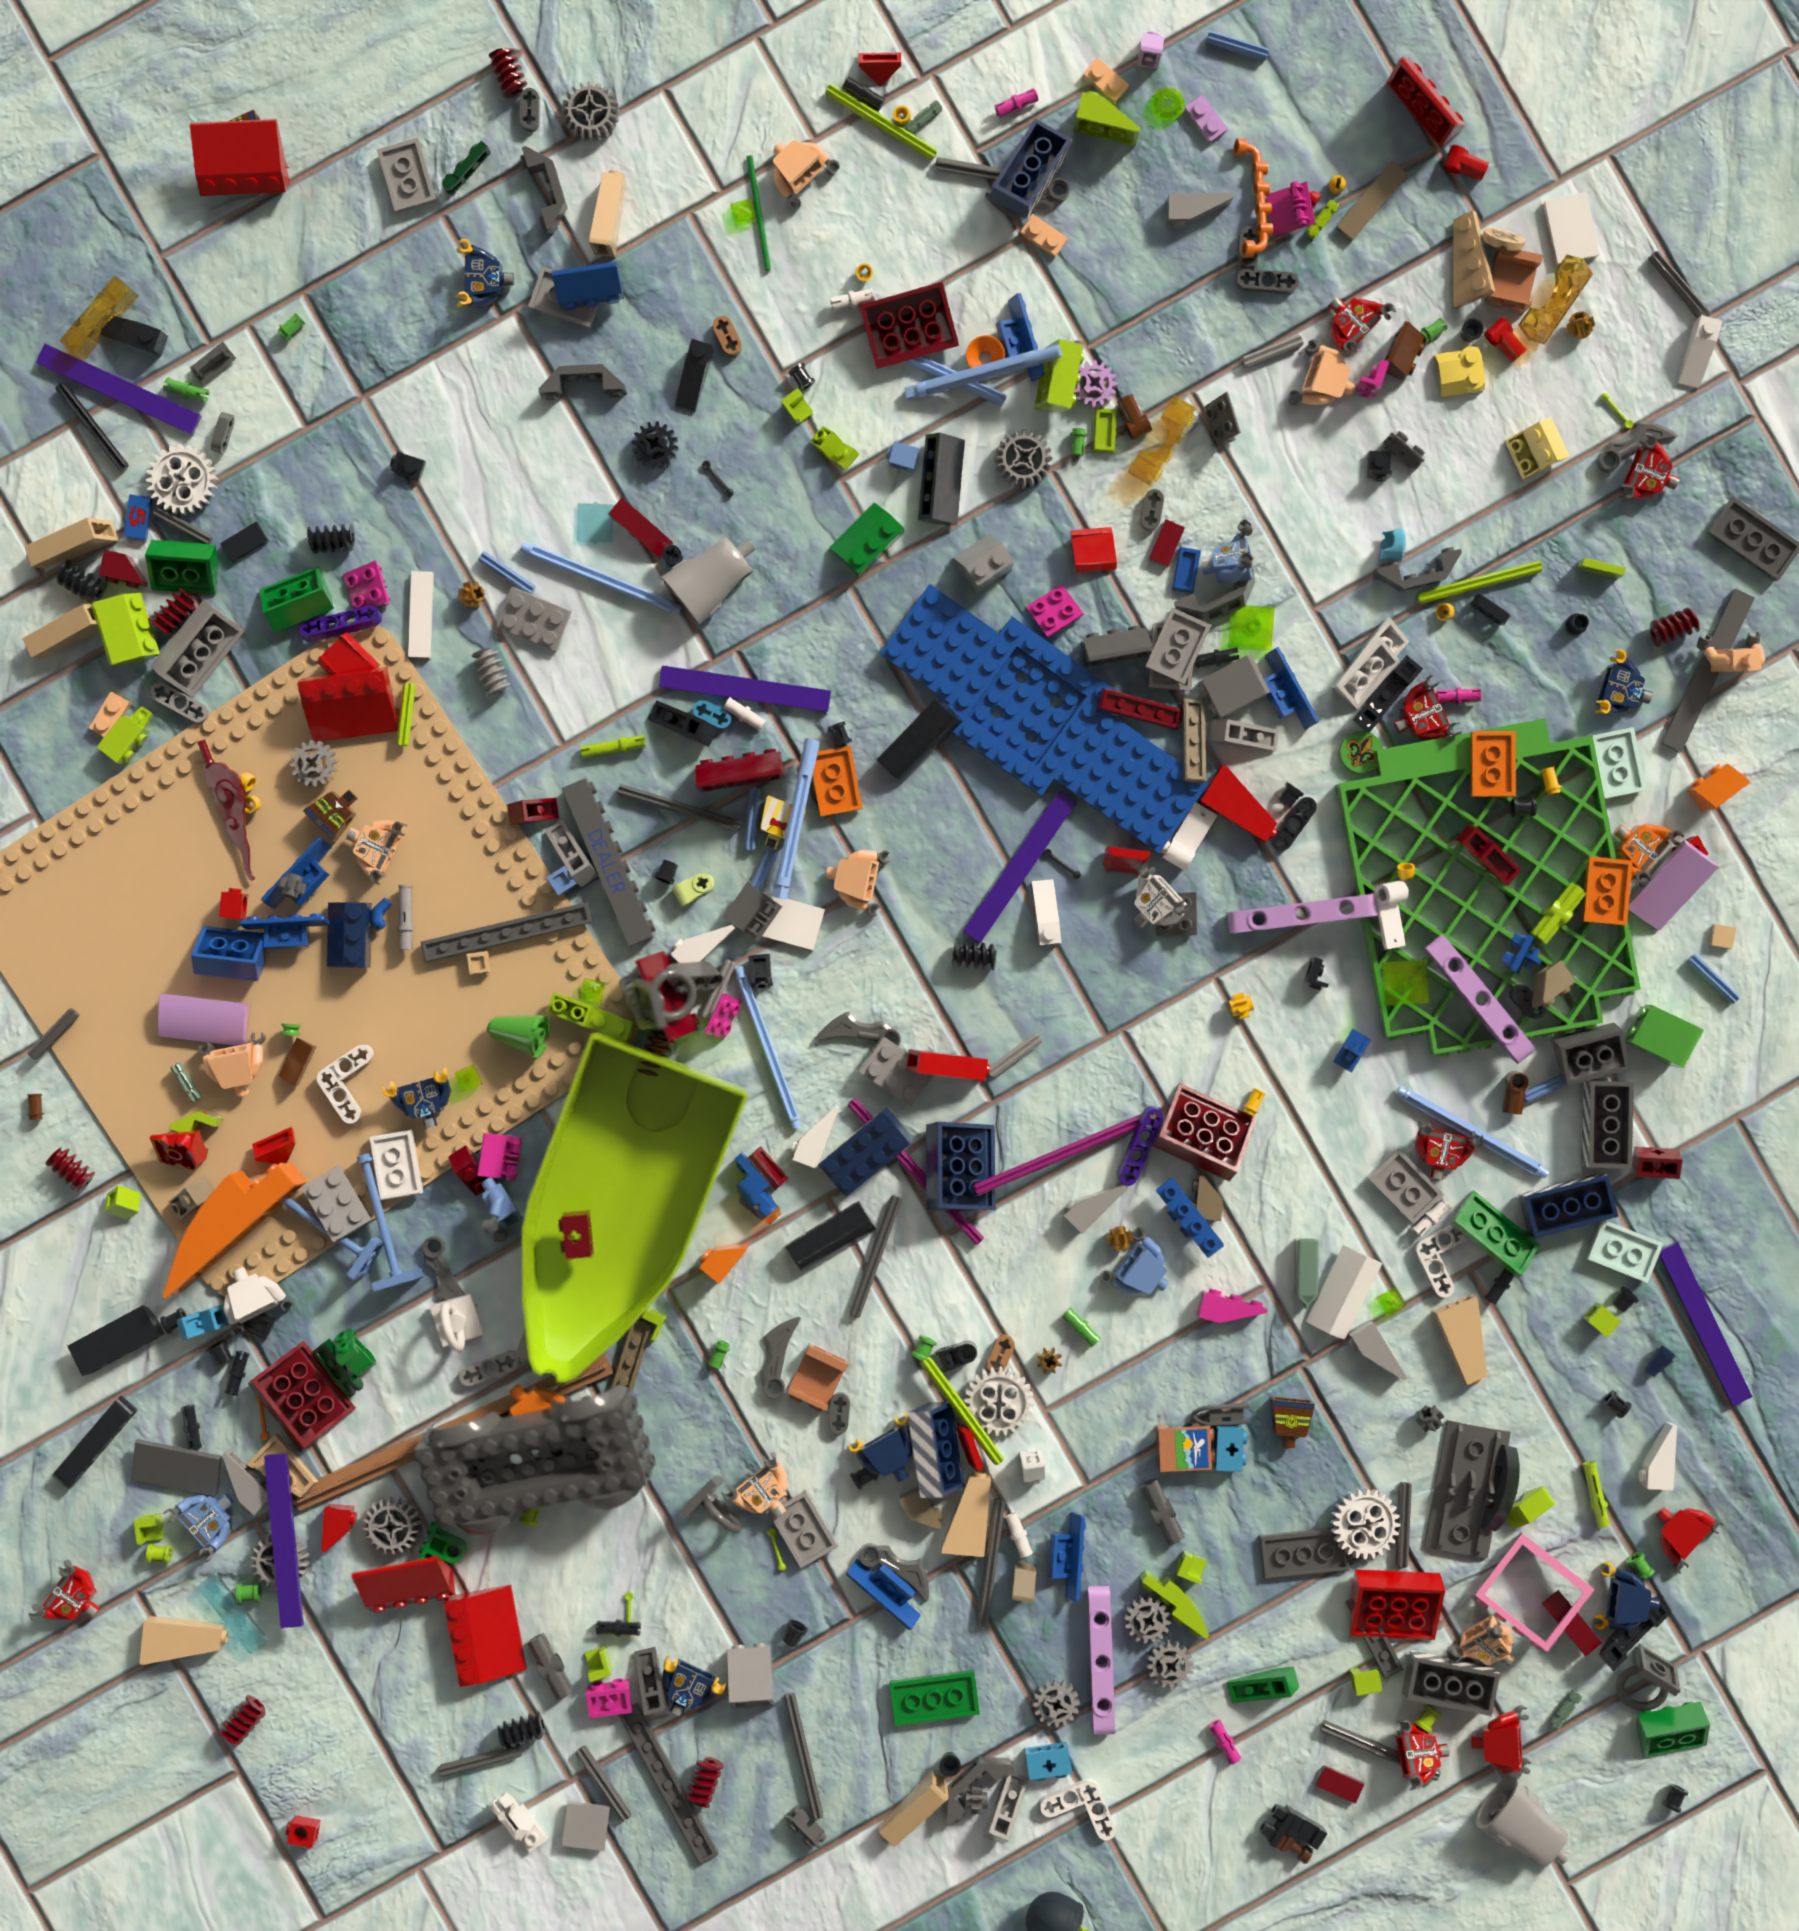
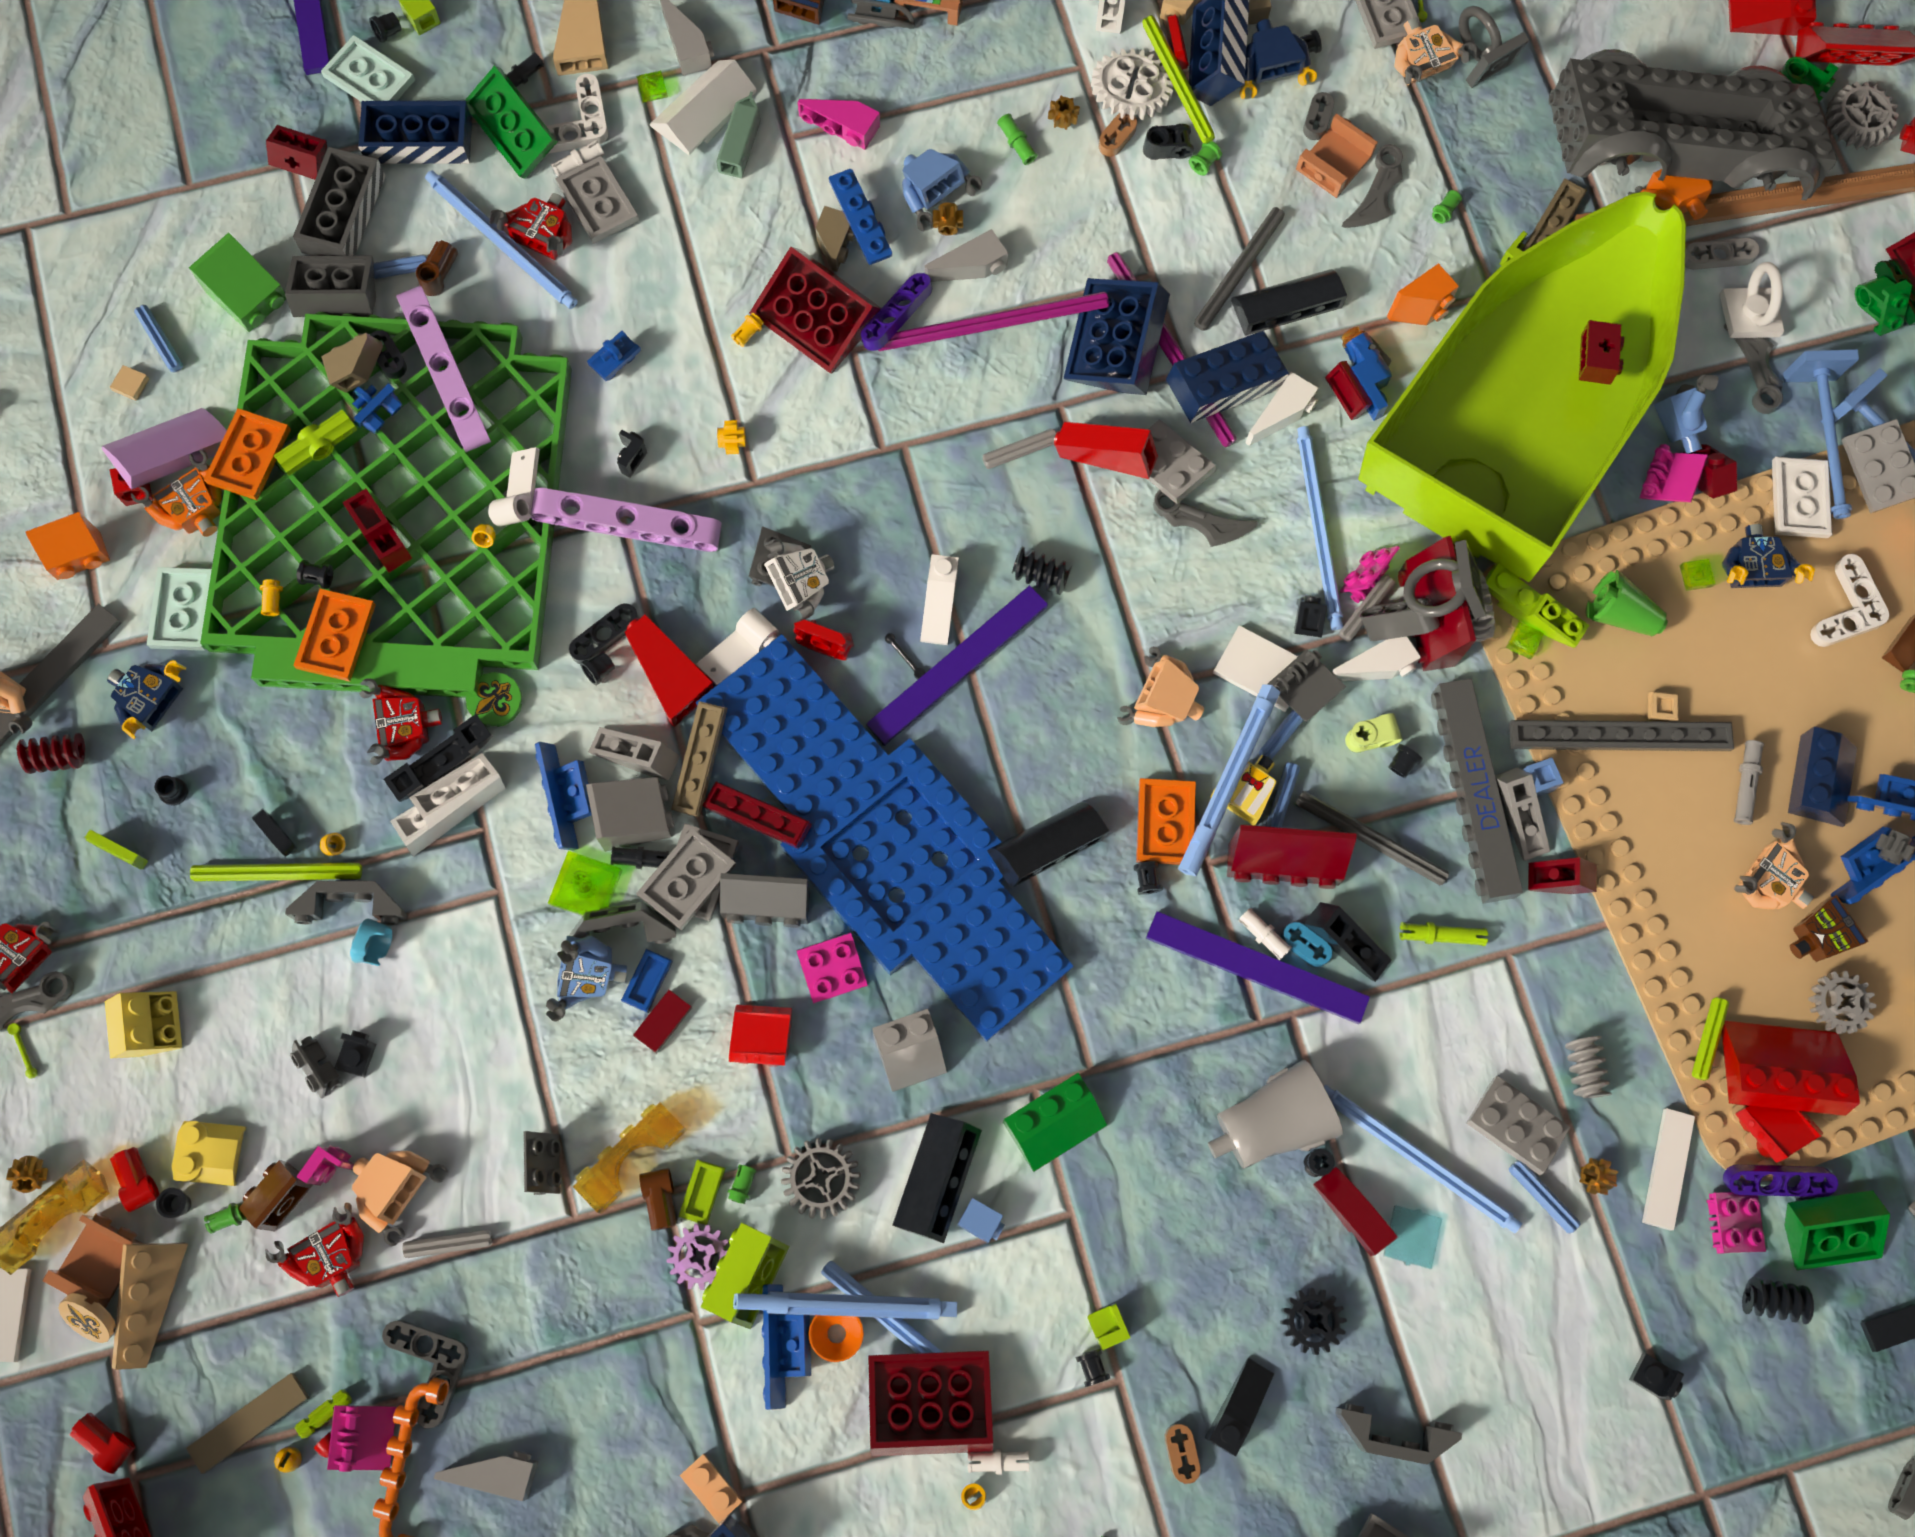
camera: 170 degrees left, 15 degrees down
blue arm [370,897,392,930] -> none
black hinge [702,461,734,497] -> none
lime slope [810,426,860,471] -> none
dark grey beam [1140,489,1164,531] -> none
clear neon green tile [1382,960,1429,1005] -> none
dark pink pin [1436,687,1481,705] -> none

